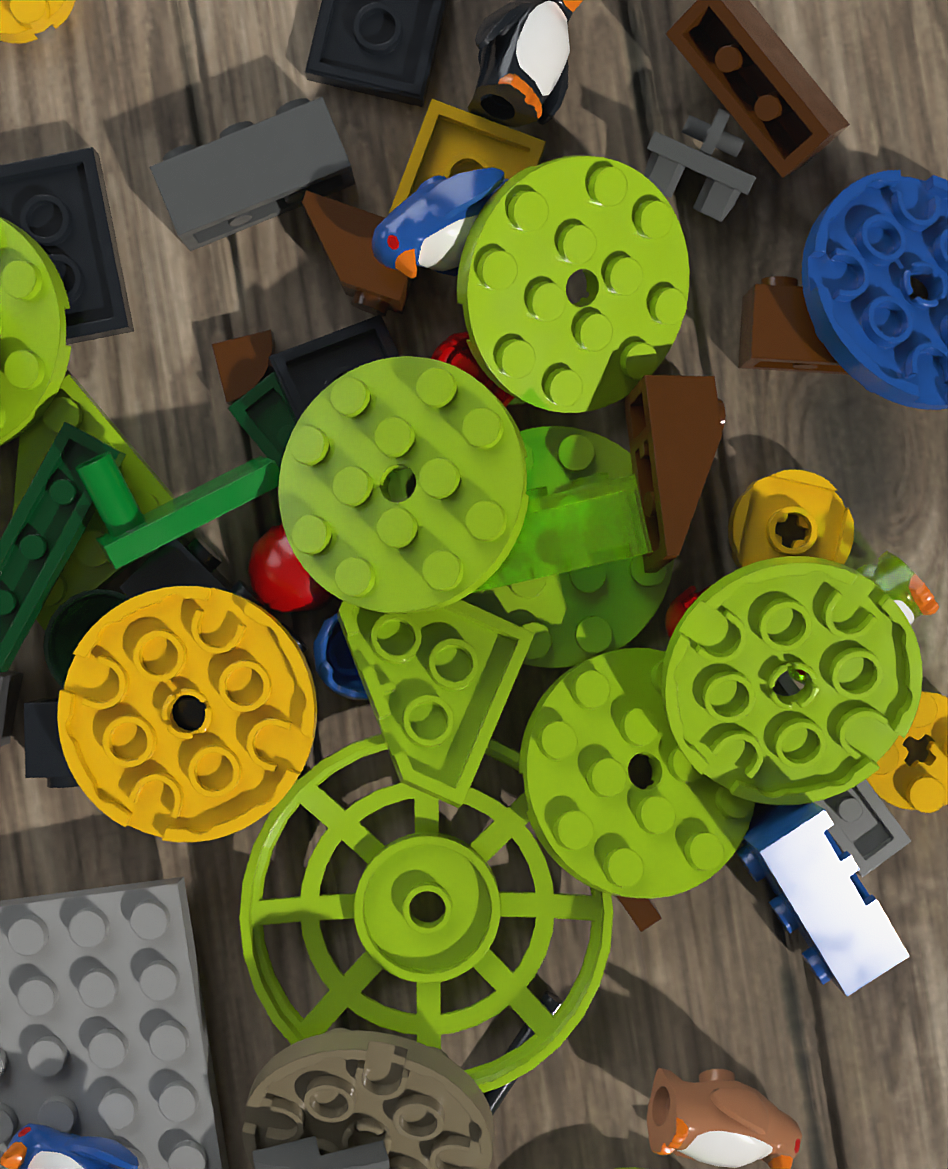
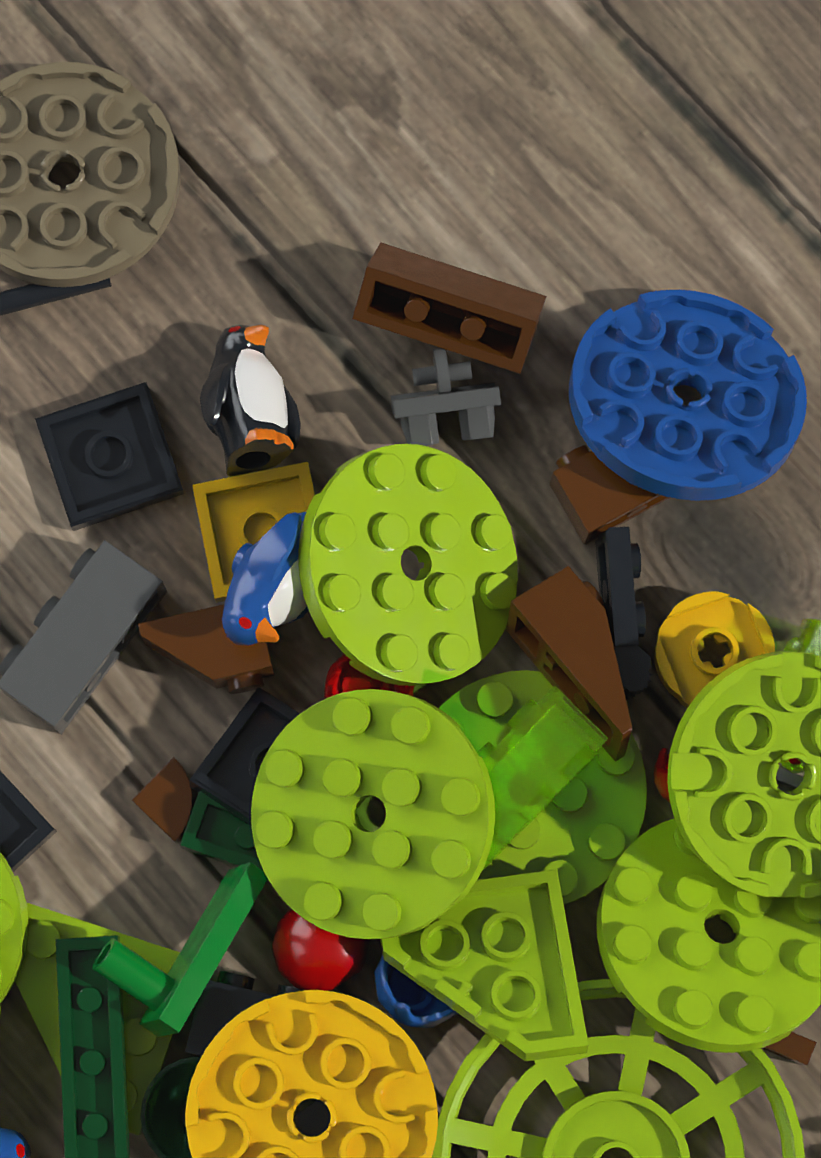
camera: 35 degrees left, 10 degrees down
none -> black hinge [595,527,652,700]

